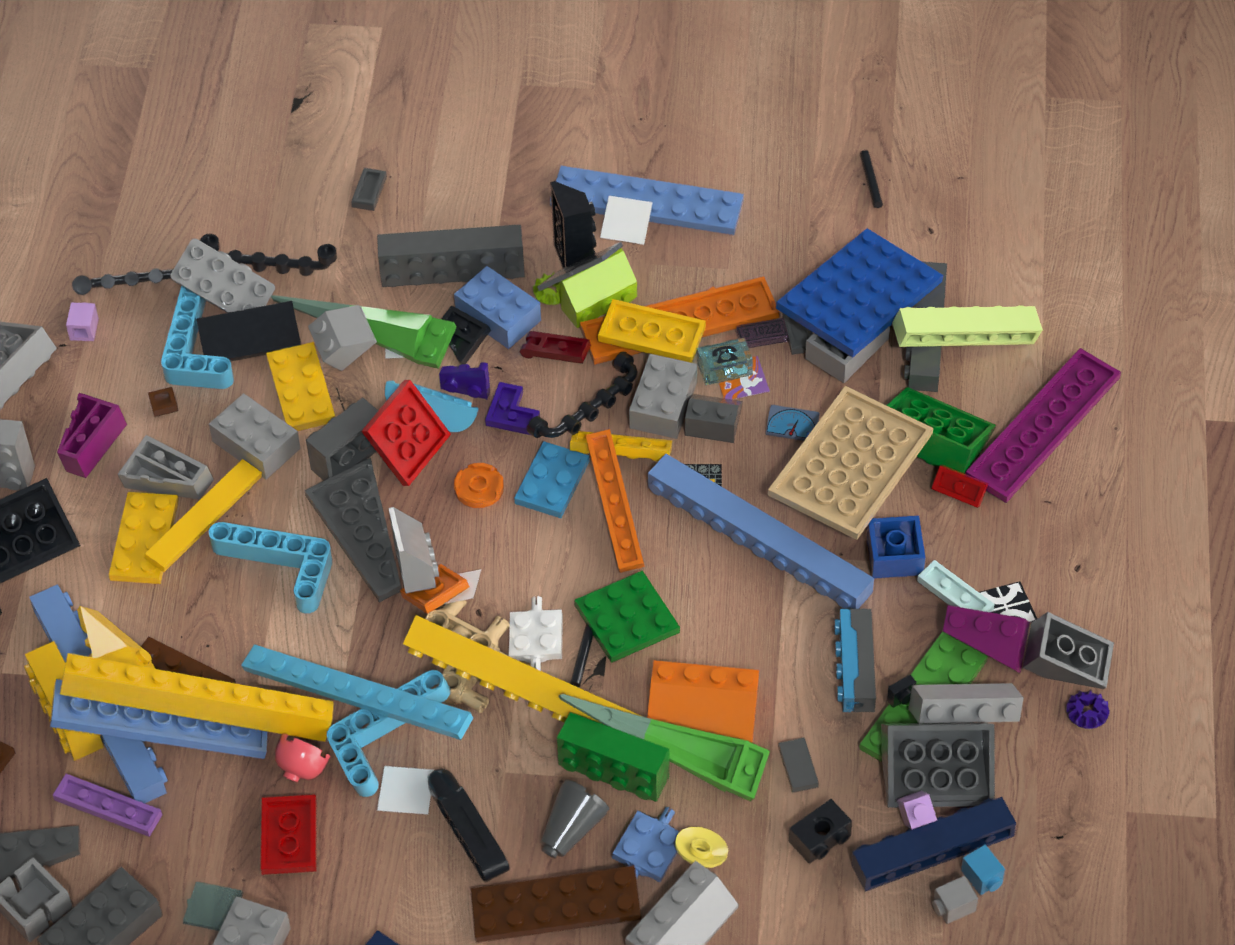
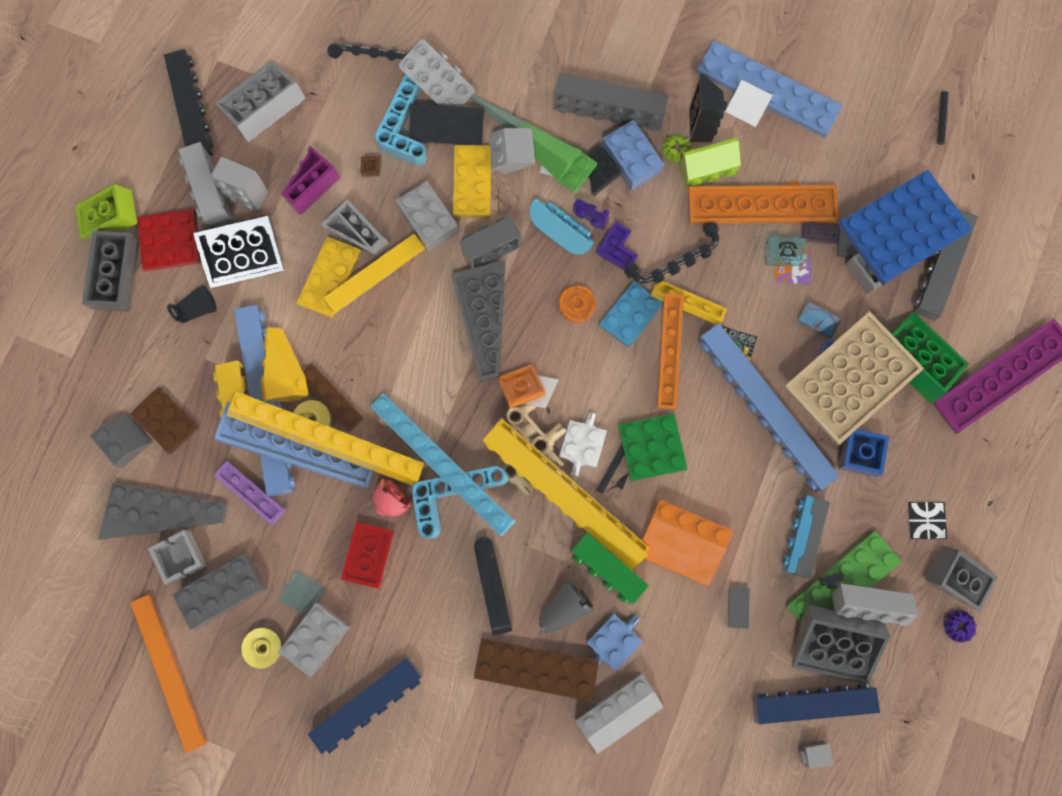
camera: 15 degrees right, 25 degrees up
lavender brick [66,302,99,341] -> none
black bar [200,234,337,276] -> none
medium azure beam [209,522,333,613] -> none
dark grey tile [351,168,387,211] -> none
red plate [361,380,451,486] -> none
white sticker [377,766,434,814] -> none
light grey slope [388,507,439,593] -> none
dark red plate [520,331,591,364] -> none
dark grey piece [537,242,623,291] -> none
bright green plate [559,694,770,802] -> none
yellow plate [598,299,706,363] -> none
light grey brick [629,354,697,439] -> none
light yellow dish [675,827,728,867] -> none
dark grey slope [685,394,743,443] -> none
black brick [788,799,852,864] -> none
yellowish green brick [892,305,1042,347] -> none
lavender brick [896,791,937,829] -> none
light aqua plate [917,560,994,612] -> none
red plate [931,465,989,508] -> none
magenta wedge [943,605,1030,674] -> none
dark azure brick [961,844,1005,895] -> none

